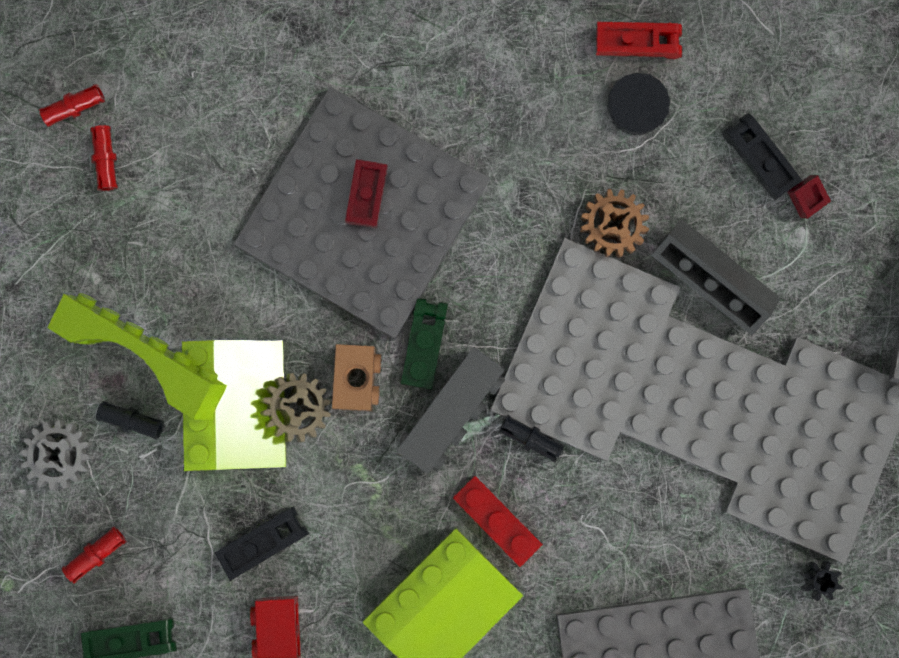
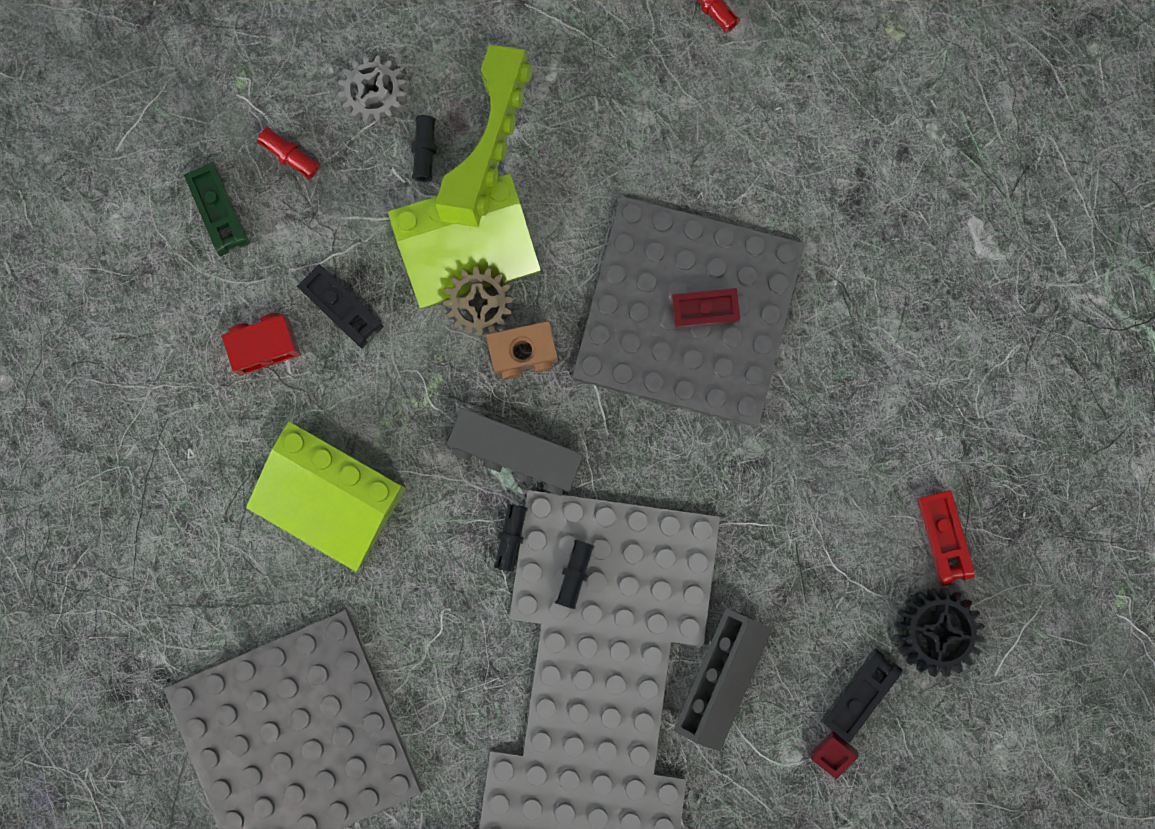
camera: 75 degrees right, 0 degrees up
red pin [90,125,118,191] -> none
dark green plate [401,298,448,390] -> none
red plate [453,476,543,567] -> none
medium nougat gear [580,189,649,258] -> none
black tile [607,73,670,136] -> none
none -> black pin [555,540,595,610]
none -> black gear [894,587,985,677]

